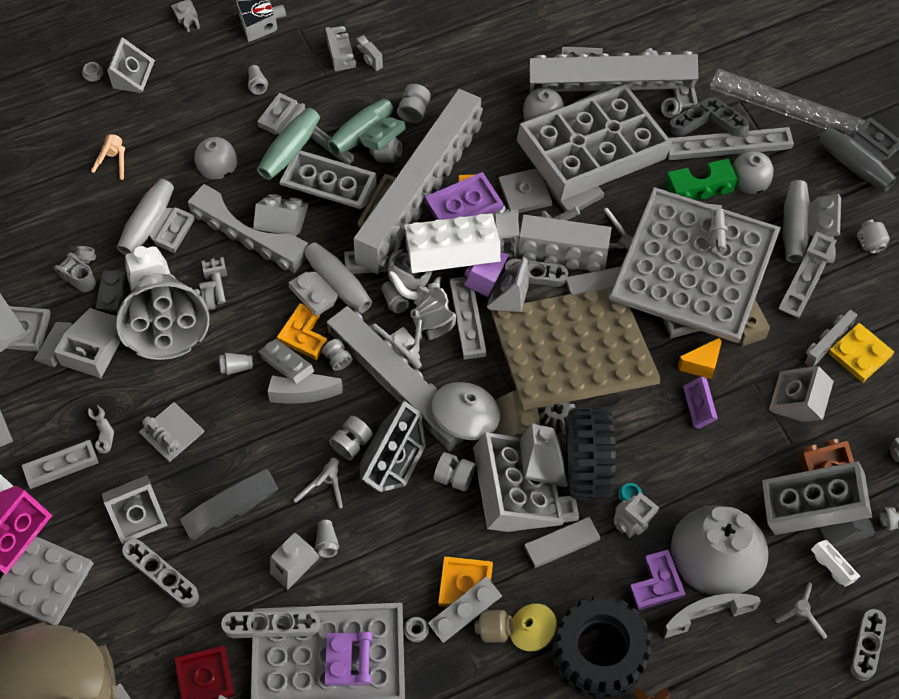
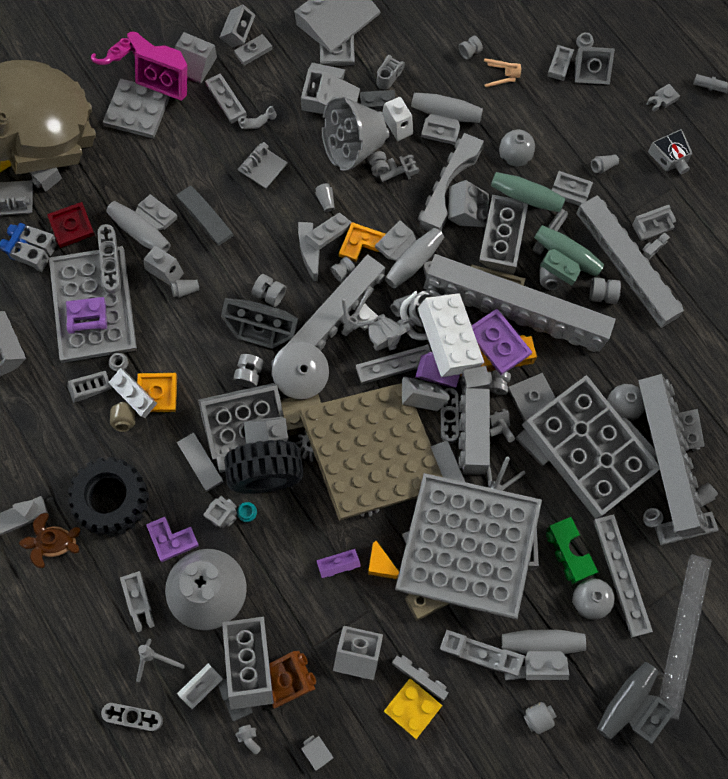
camera: 80 degrees right, 10 degrees up
light grey plate [74,246,96,263] -> none
light grey slope [102,475,168,544] -> none
light grey beam [122,539,199,608] -> none
light grey plant [293,458,343,508] -> none
light yellow dish [510,604,557,652] -> none
light grey slope [663,593,761,638] -> none
dark grey beam [670,97,749,137] -> none
light grey pin [709,208,728,254] -> none
none -> light grey slope [67,371,112,403]
none -> light grey plate [106,194,177,252]
none -> light grey hinge [120,571,154,632]
none -> light grey wheel [459,36,483,59]
none -> light grey plate [547,45,574,81]
none -> light grey brick [576,195,684,328]

